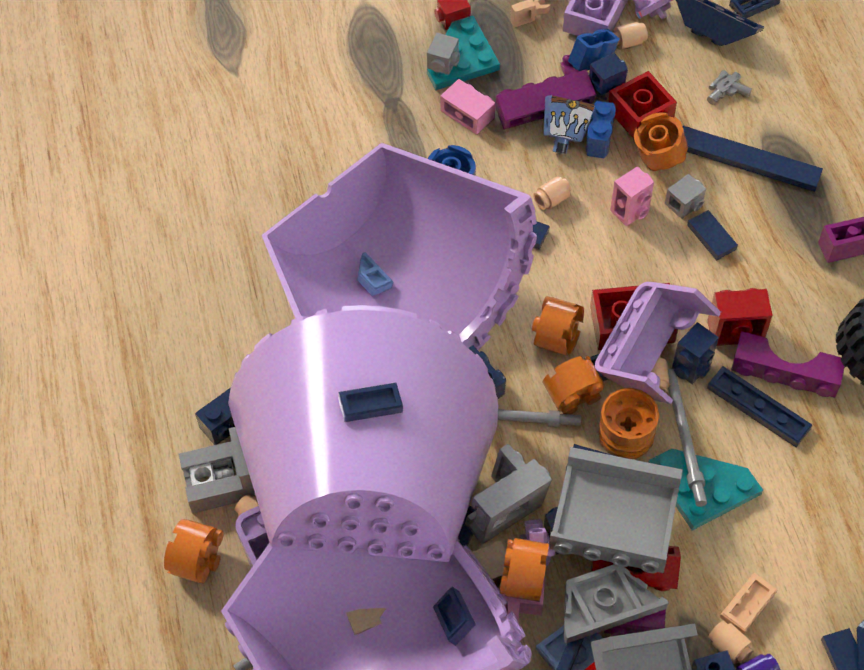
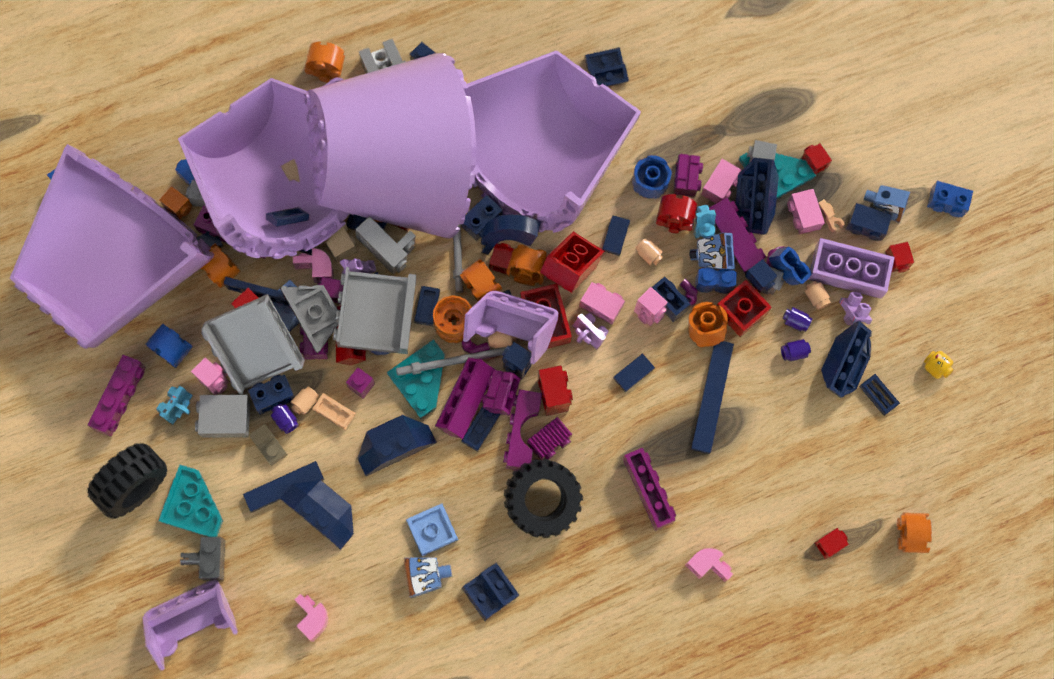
camera: 75 degrees right, 15 degrees up
dark blue tile [338,383,403,422] -> none
medium blue tile [357,252,394,296] -> none
orange brick [499,538,549,602] -> none
light grey brick [665,174,706,219] -> none
light grey piece [707,70,752,105] -> none
none -> magenta brick [317,277,344,304]
none -> magenta brick [346,367,375,399]
none -> dark blue wedge [357,415,437,477]
none -> magenta brick [435,357,495,439]
none -> magenta arm [462,339,490,354]
none -> dark blue arch [481,215,541,255]
none -> magenta brick [483,370,520,416]
none -> red brick [489,243,514,275]
none -> magenta brick [527,416,572,460]
none -> red brick [540,231,604,293]
none -> lavender hips [572,313,609,350]
none -> bright pink brick [580,282,625,325]
none -> dark blue slope [584,47,629,86]
none -> dark blue brick [652,276,690,322]
none -> red brick [656,194,697,234]
none -> magenta brick [673,154,703,197]
none -> magenta arm [679,279,698,306]
none -> medium azure hips [694,205,716,238]
none -> dark blue wedge [736,157,779,235]
none -> dark purple brick [781,339,811,362]
none -> dark purple brick [782,307,812,332]
none -> bright pink brick [787,189,825,234]

